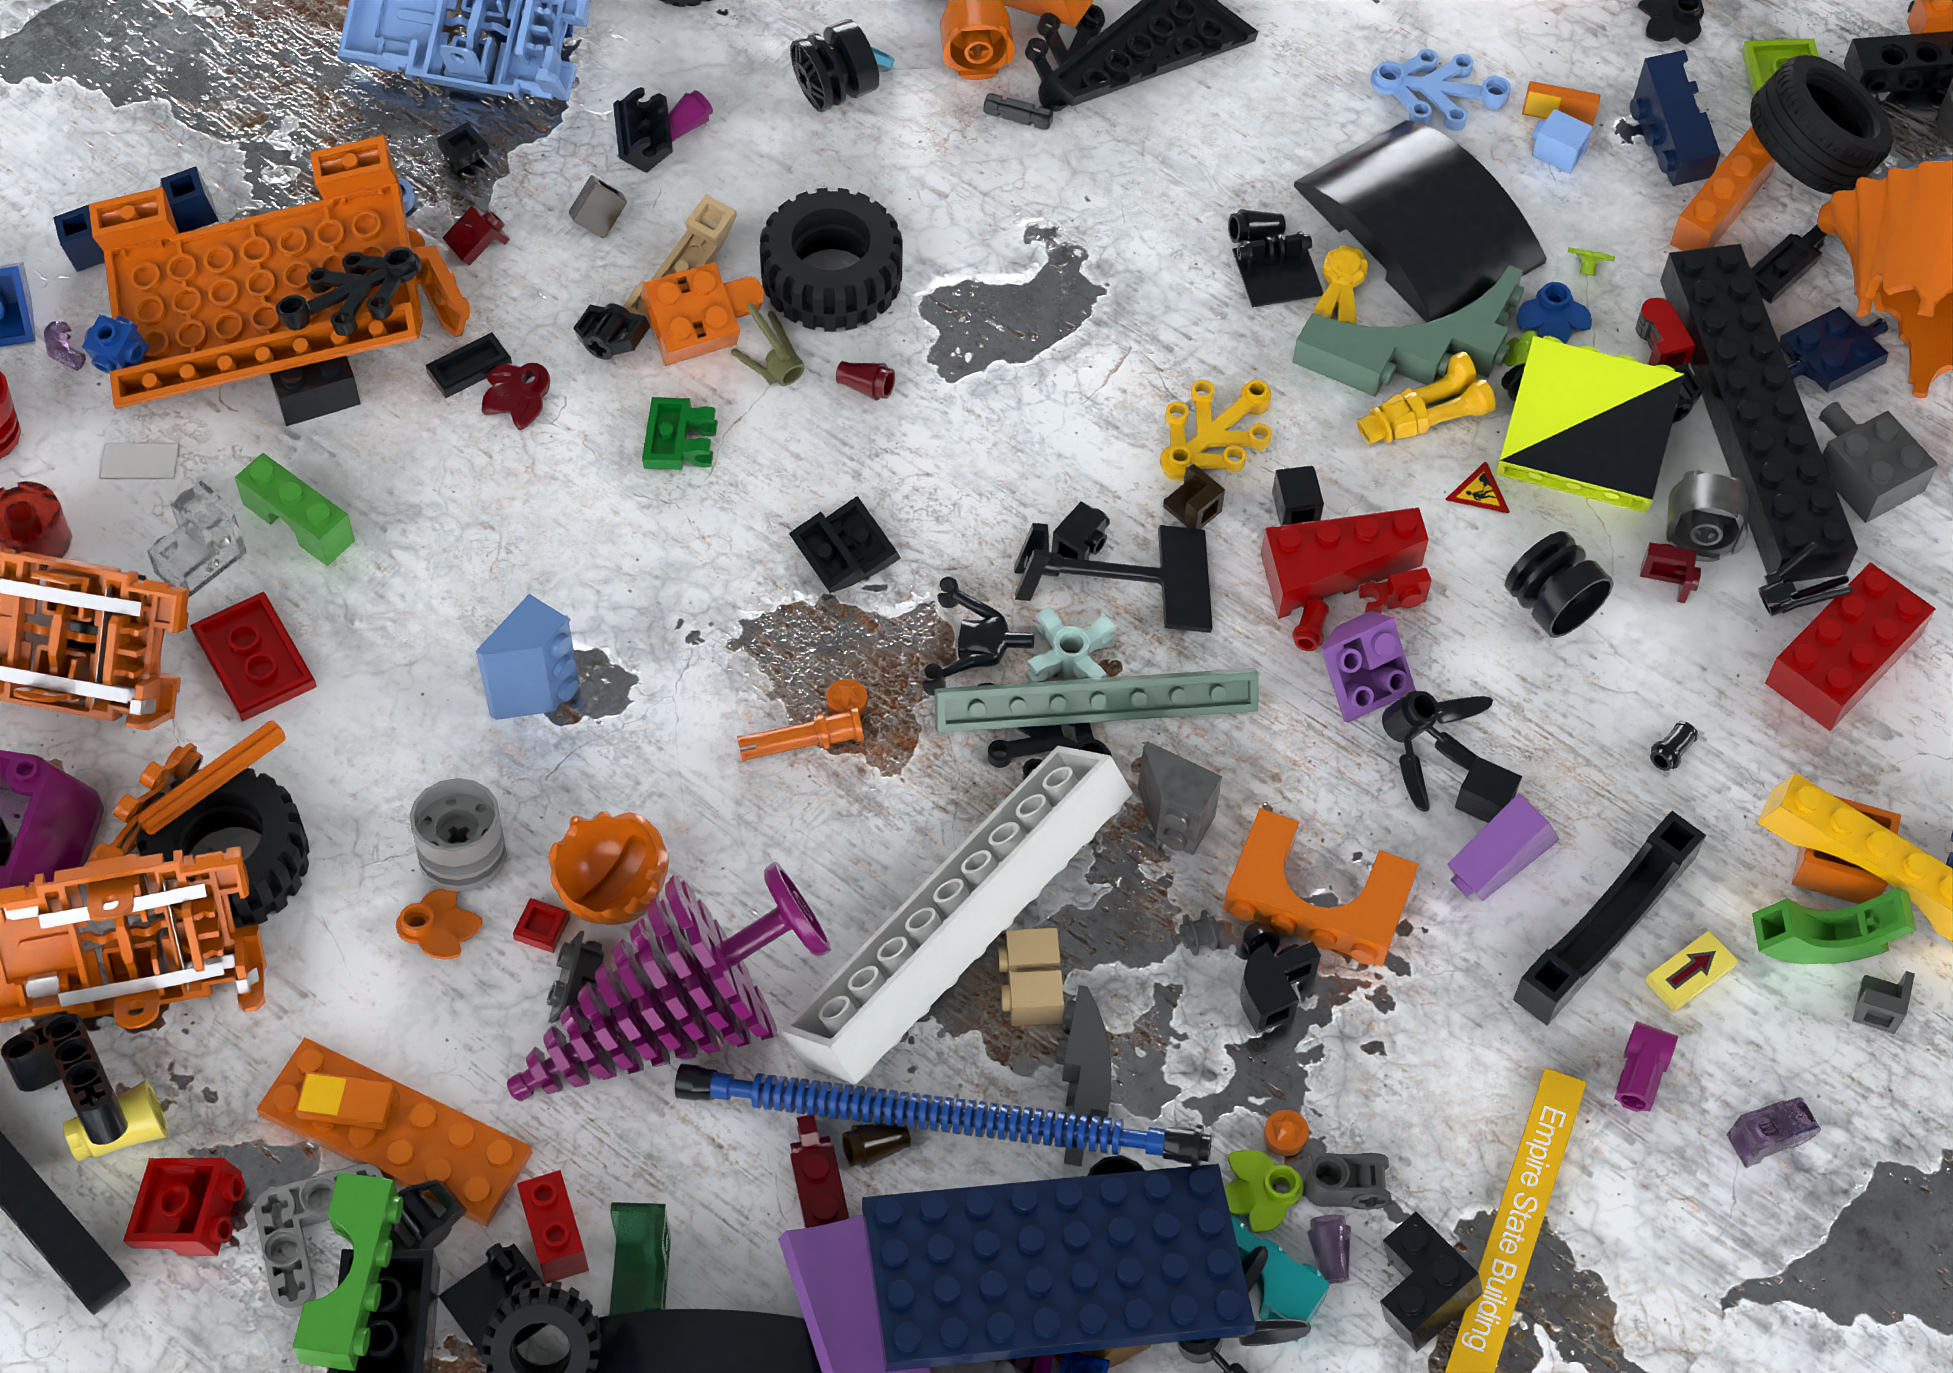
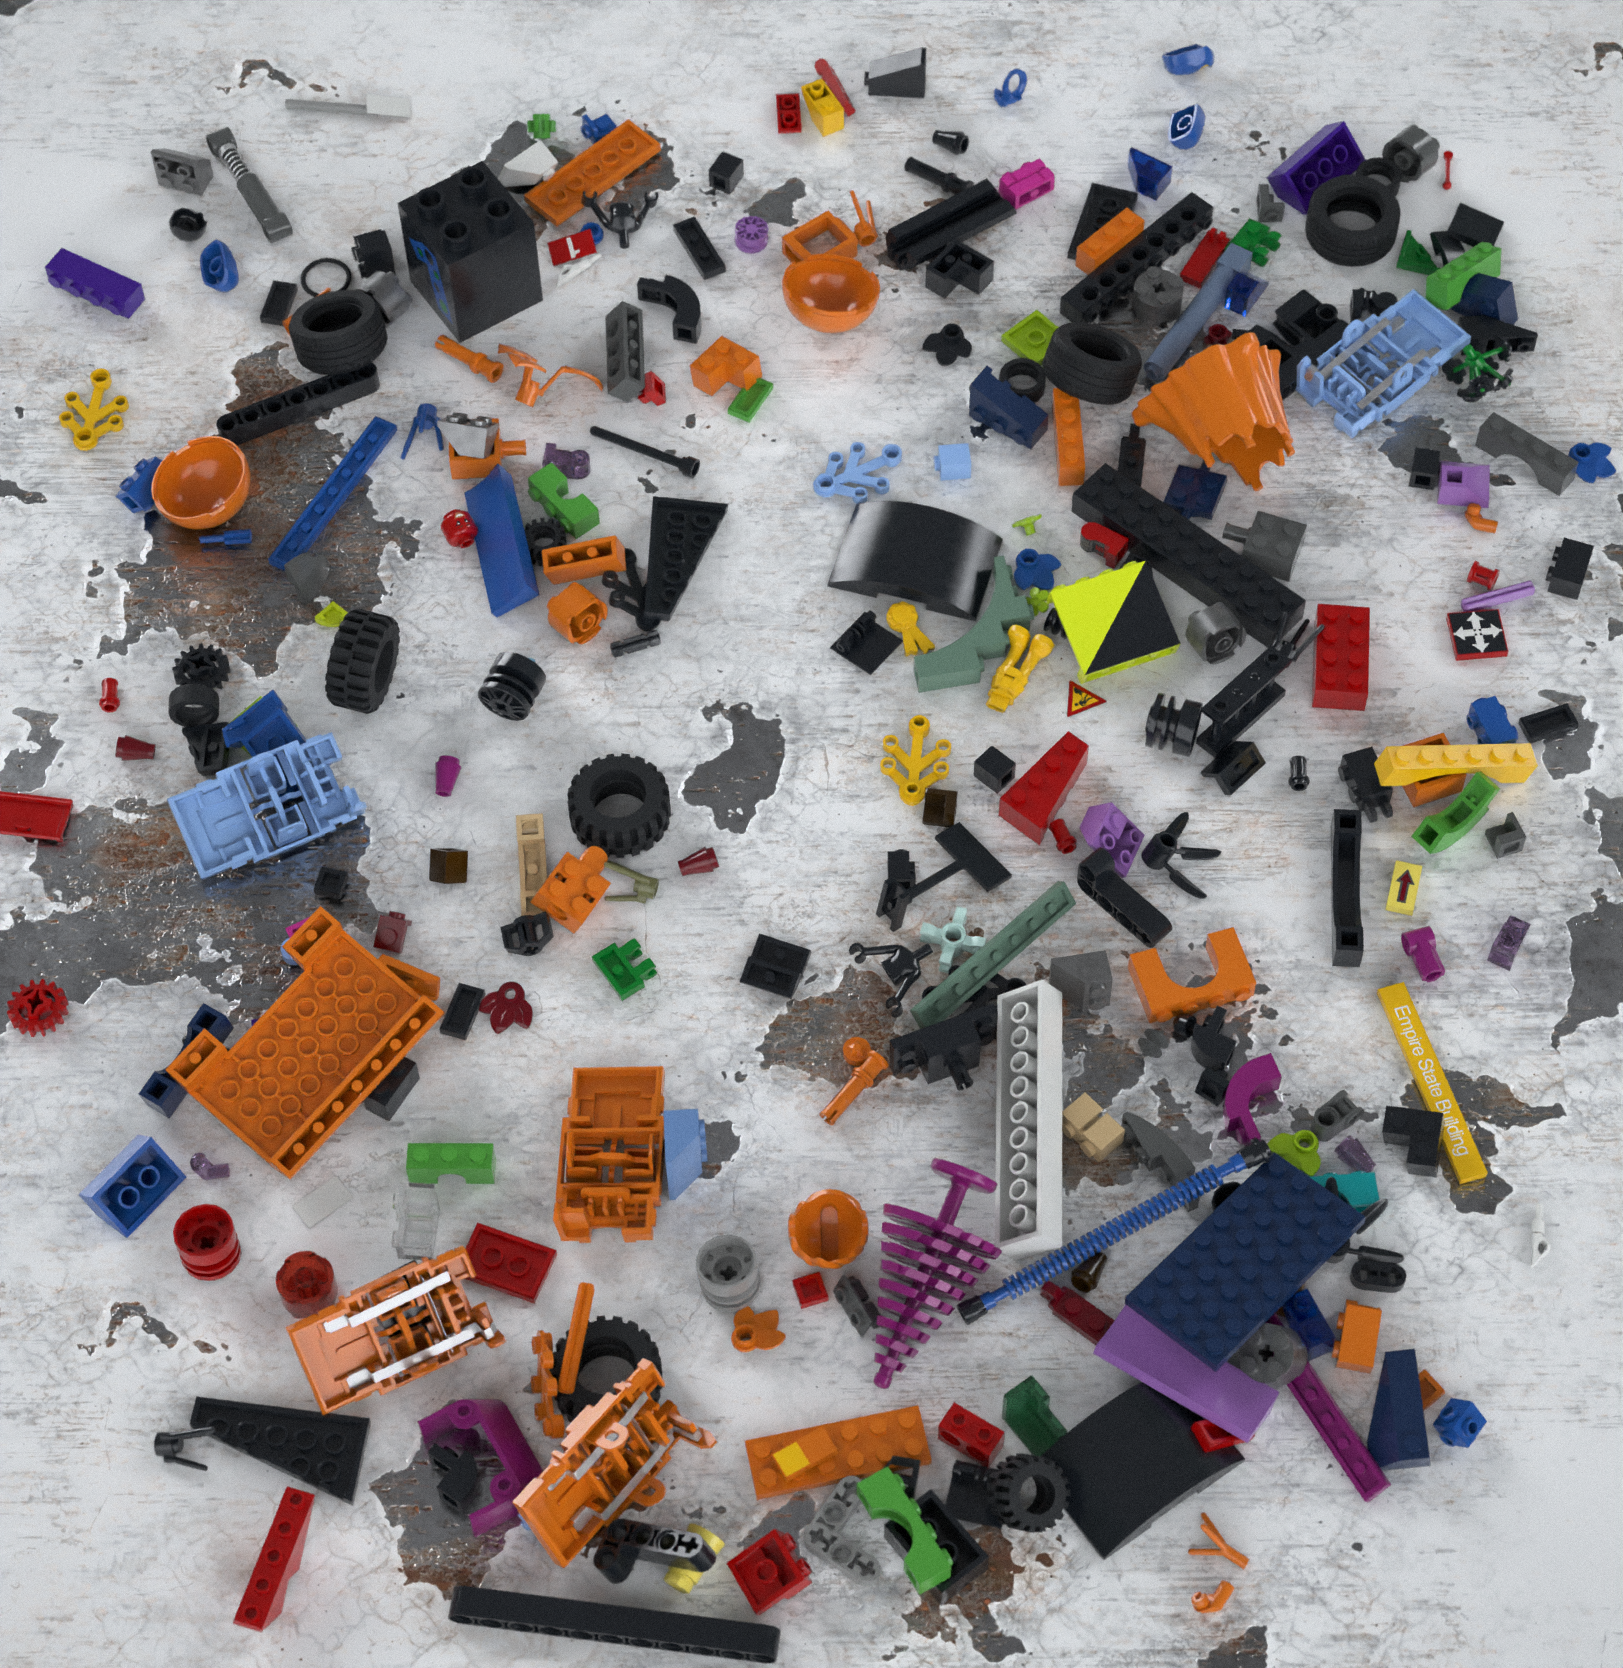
camera: 35 degrees left, 0 degrees up
blue brick [82,314,149,374] -> none
black plant [276,247,421,336] -> none
black hinge [613,87,673,173] -> none
black cone [1228,209,1286,245] -> none
orange tile [1264,1110,1309,1156] -> none
red plate [1359,567,1432,614] -> none
medium lavender slope [1447,793,1559,901] -> none
black panel [1455,757,1522,823] -> none
orange tile [1522,81,1601,126] -> none
dark red bracket [1640,542,1701,603] -> none
none -> red gear [7,979,69,1037]
none -> orange piece [553,1066,665,1243]
none -> black brick [889,1003,998,1091]
none -> black tyre [999,358,1046,403]
none -> black beam [1077,847,1172,948]
none -> black tile [1195,1067,1230,1107]
none -> black fence [1196,645,1291,758]
none -> black panel [1200,741,1266,795]
none -> magenta arch [1223,1053,1282,1146]
none -> black hinge [1338,747,1393,823]

